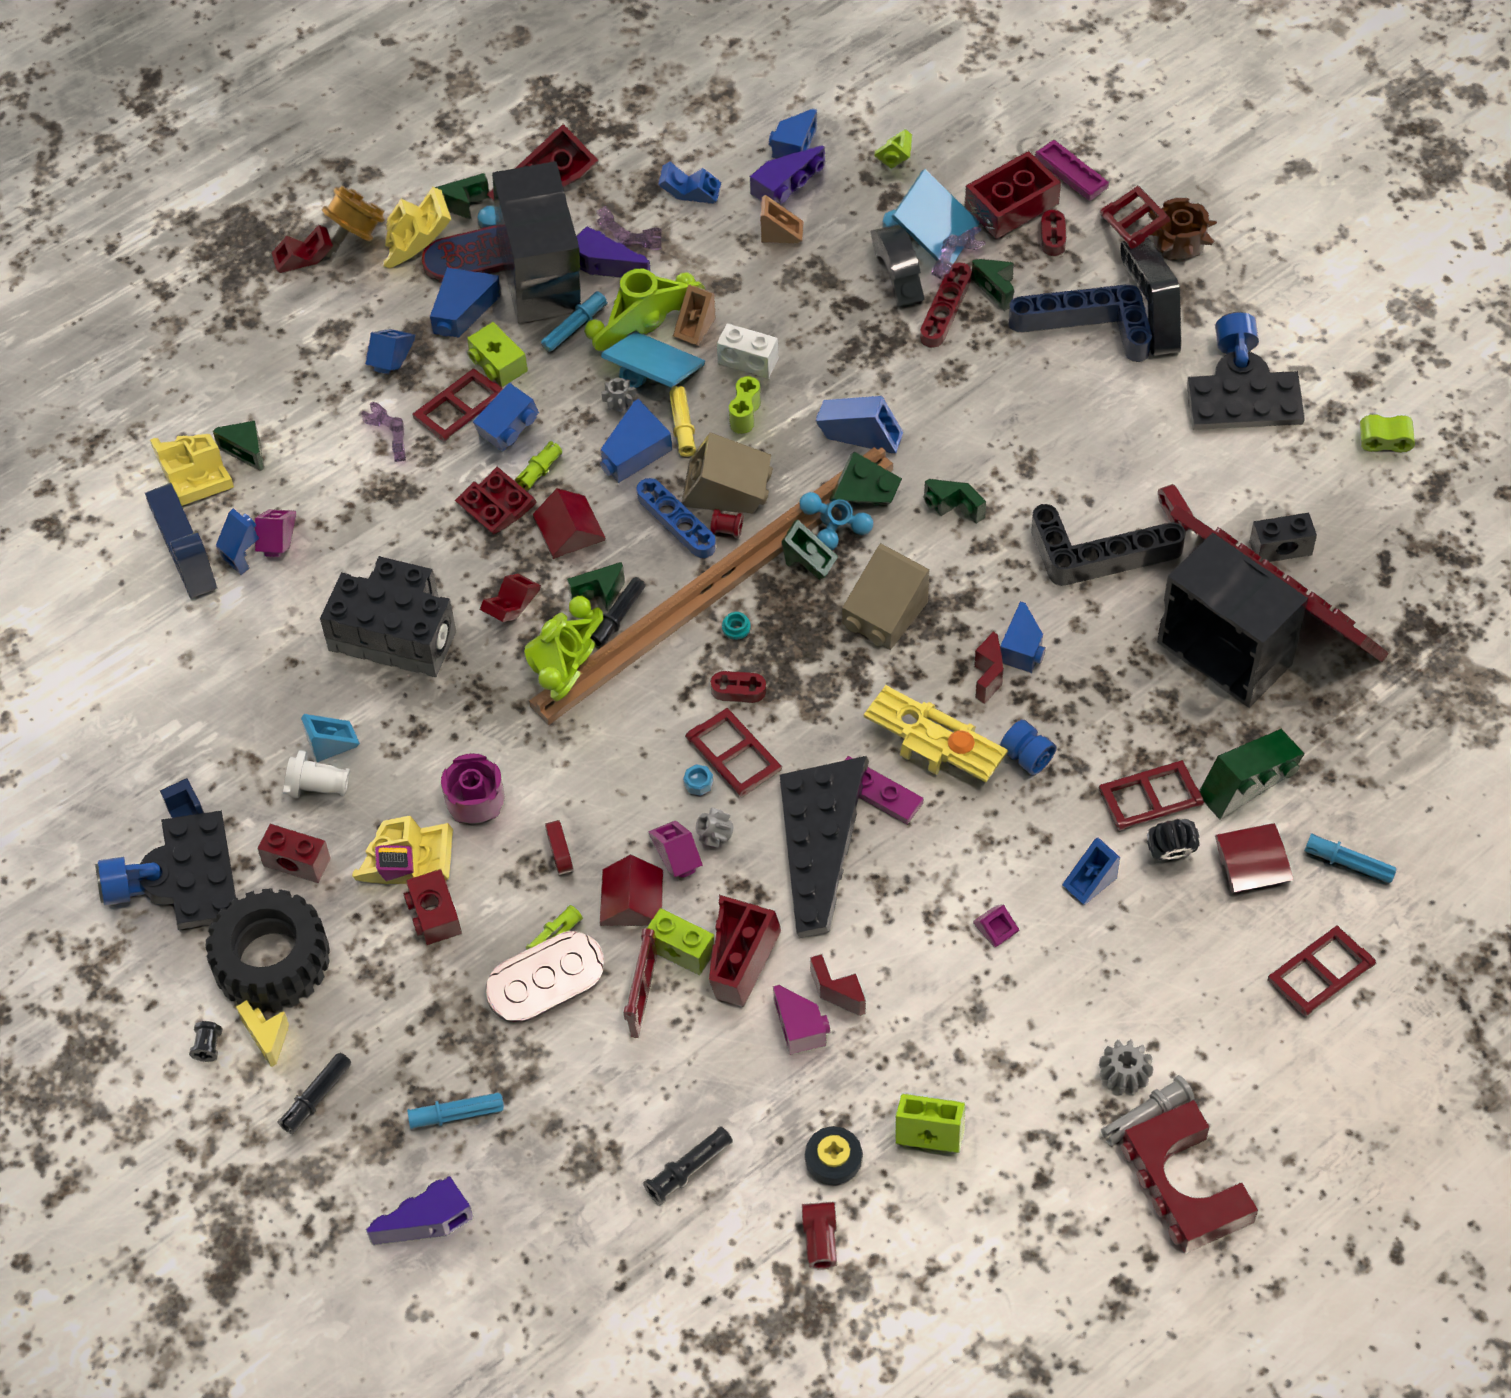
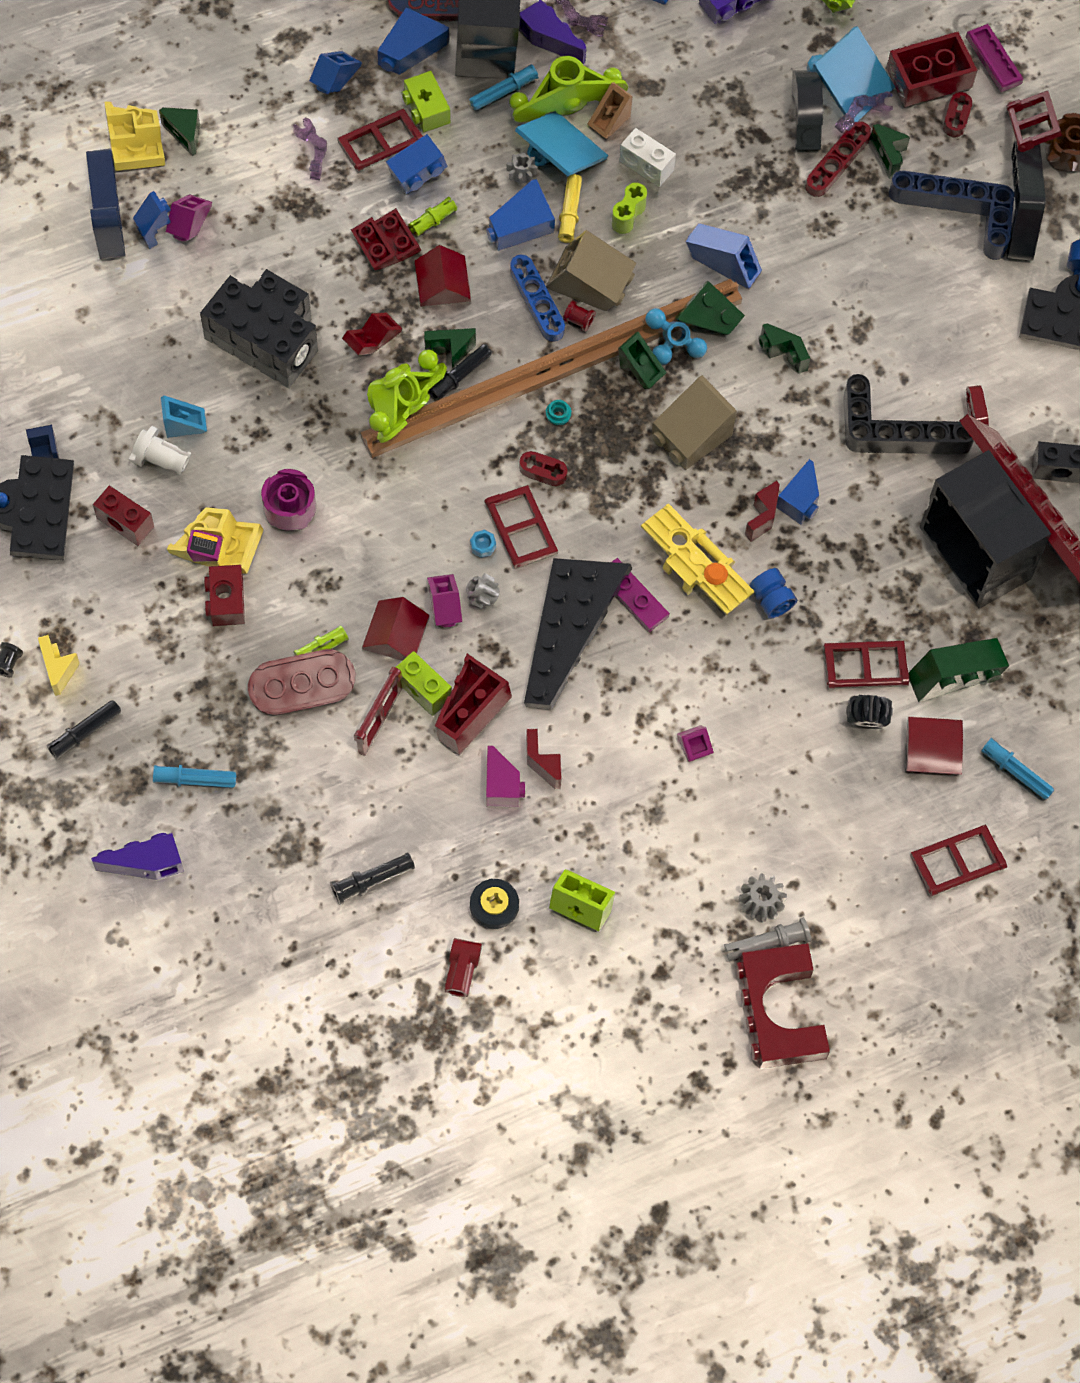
camera: 10 degrees right, 10 degrees up
black tyre [205,888,330,1012] -> none
dark red beam [545,820,573,875] -> none
medium nougat slope [760,195,803,243] -> none
blue slope [1062,838,1120,905] -> none

